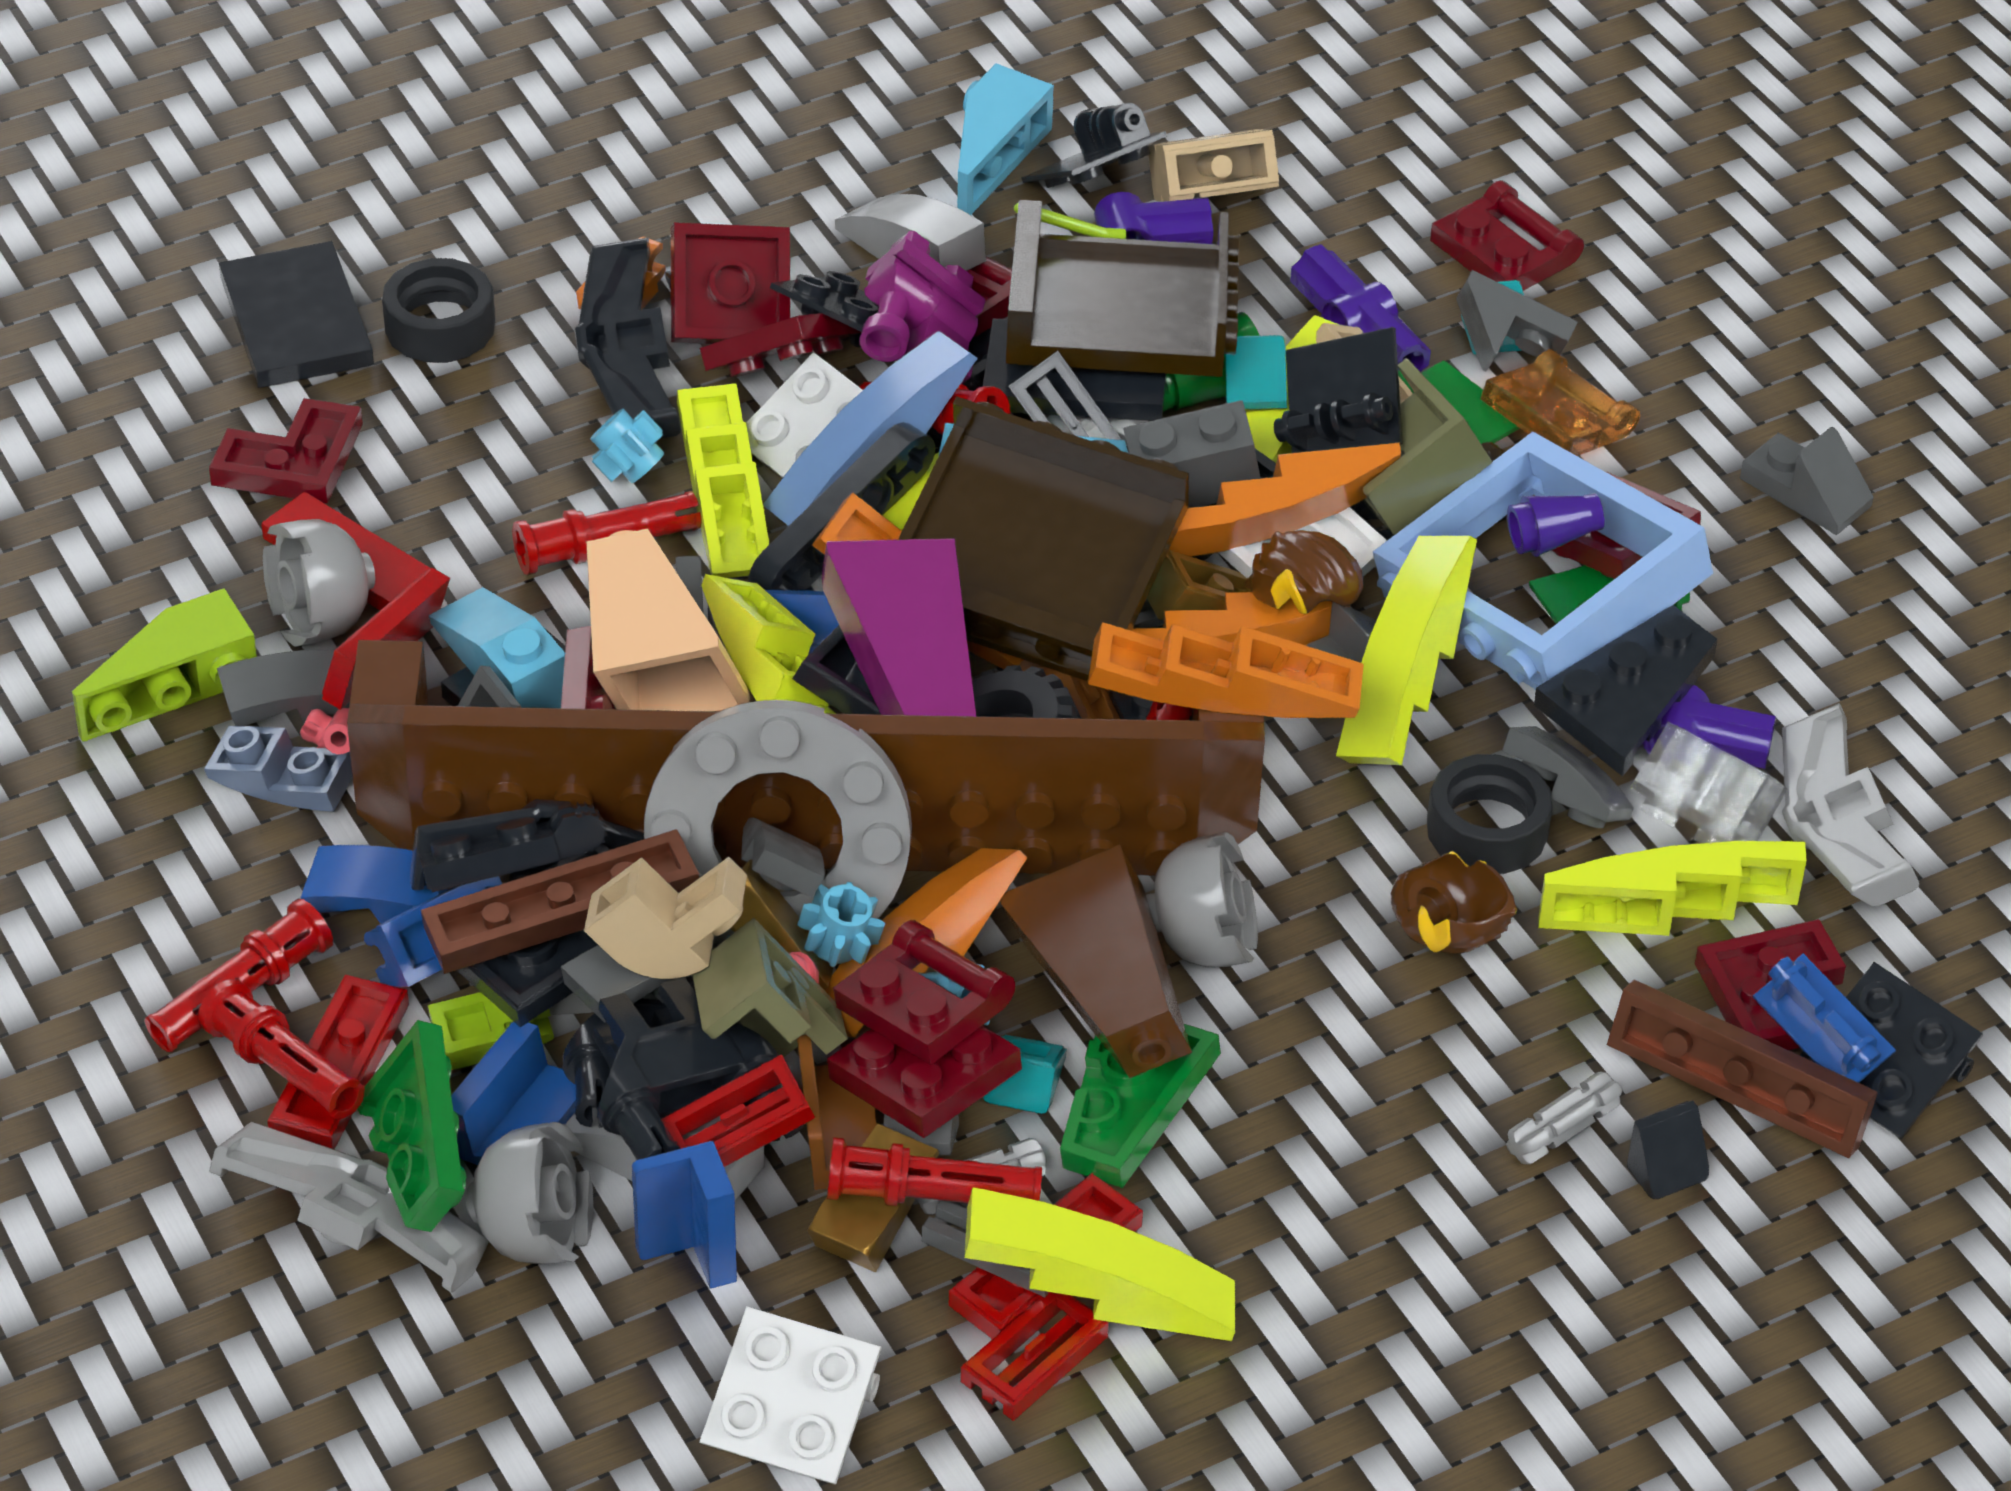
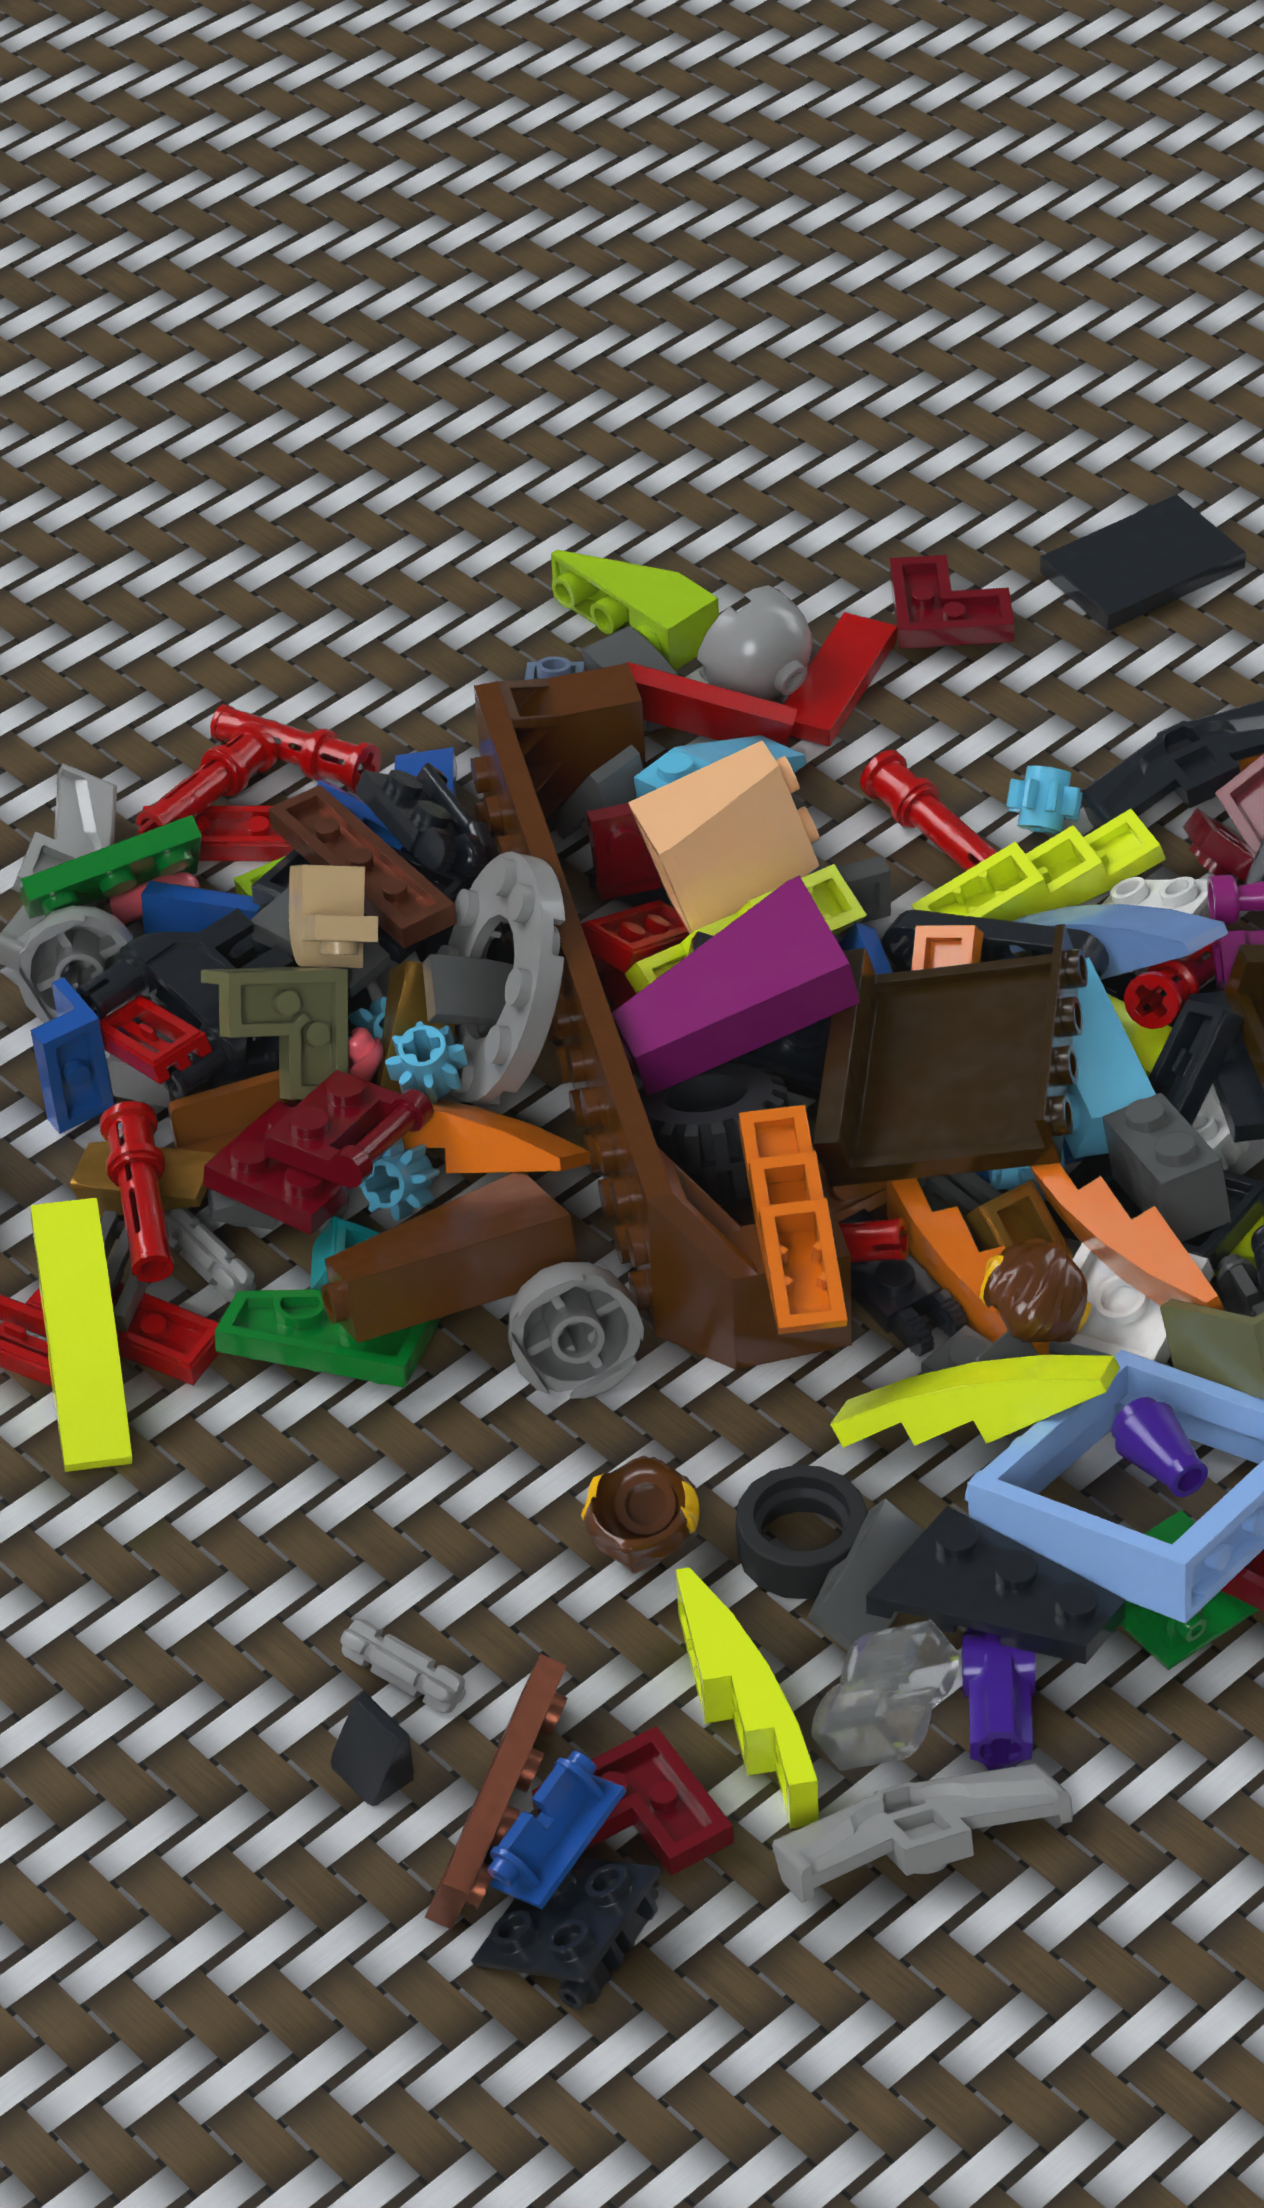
camera: 80 degrees right, 0 degrees up
black tyre [382,258,495,363] -> none

